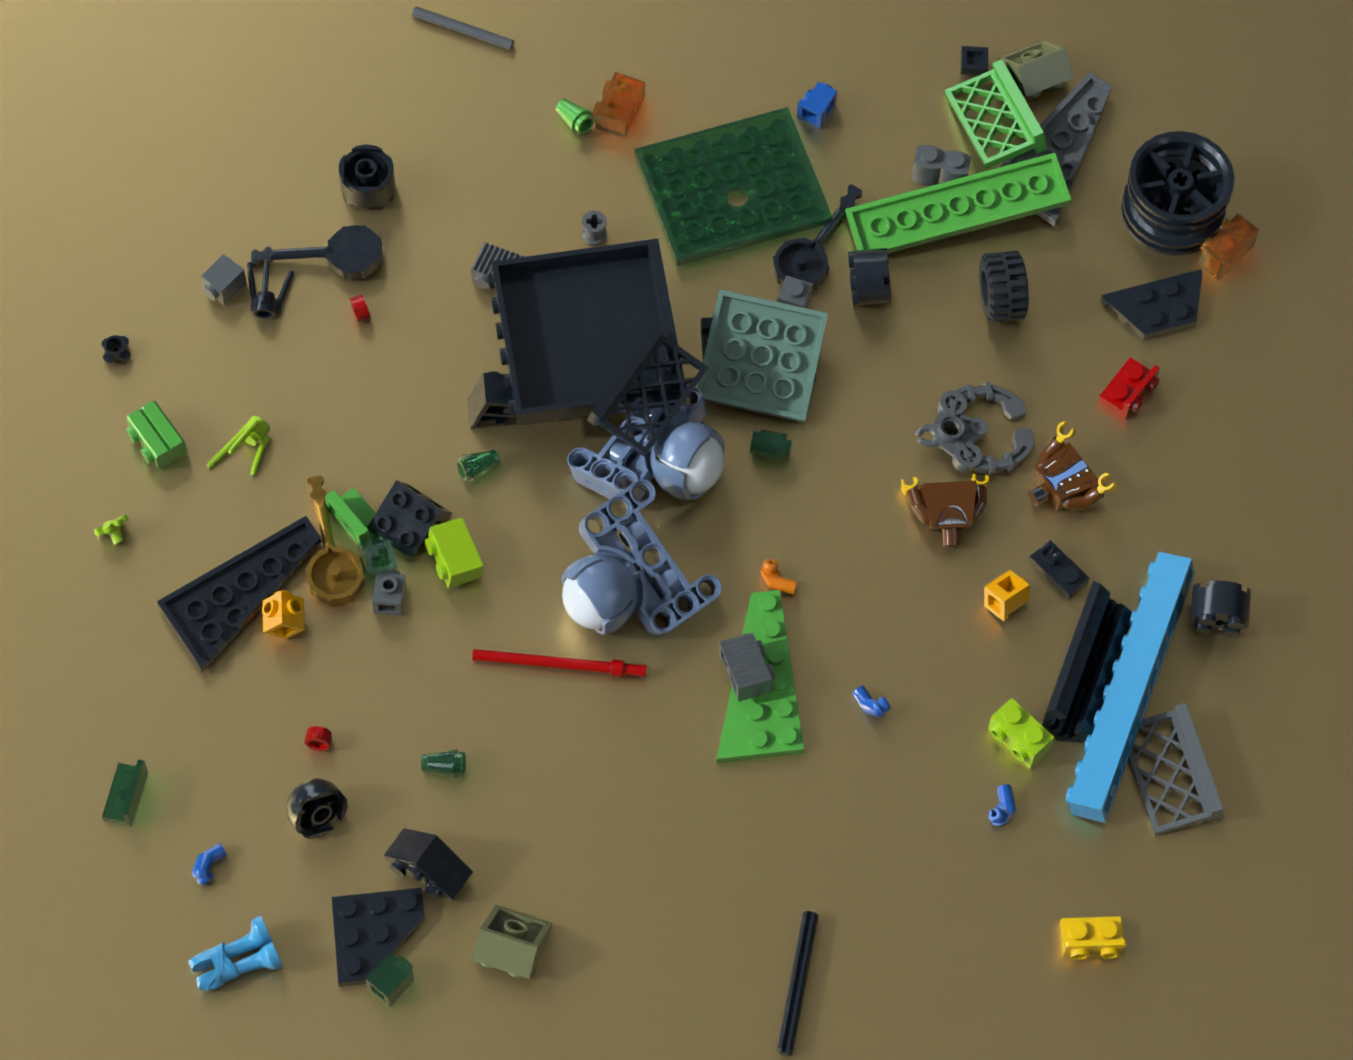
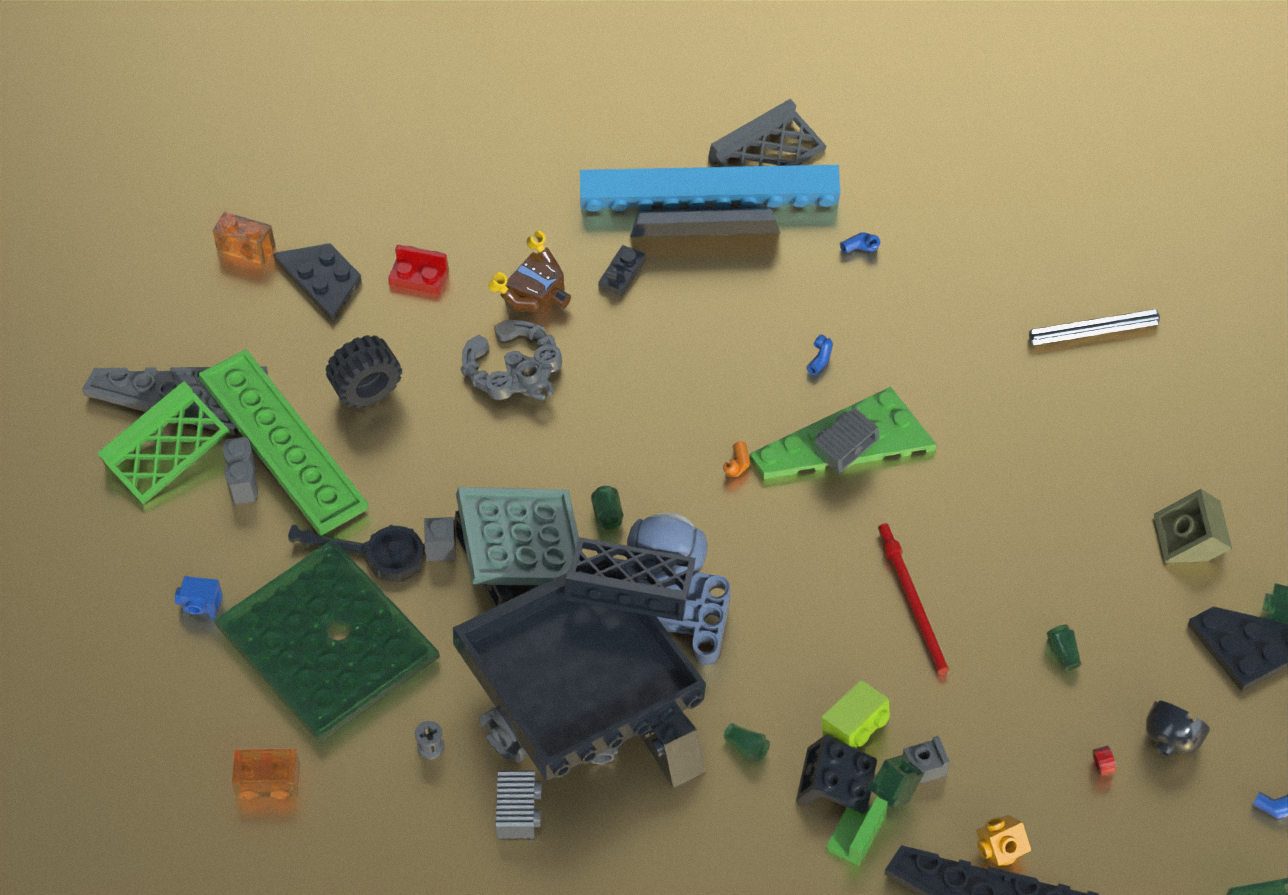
camera: 110 degrees left, 10 degrees down
pearl gold piece [305,475,365,605] -> none
black brick [383,828,473,900] -> none
bright green cone [555,99,594,135] -> none
sand blue beam [561,480,722,636] -> none
black brick [848,248,891,306] -> none
reddish brown torso [901,473,989,546] -> none
black plate [960,46,988,75] -> none
light orange brick [984,570,1030,622] -> none
lime brick [988,698,1054,769] -> none
olive slope [997,40,1073,98] -> none
yellow bracket [1060,916,1127,960] -> none
black wheel [1121,131,1235,256] -> none
black brick [1190,580,1251,637] -> none

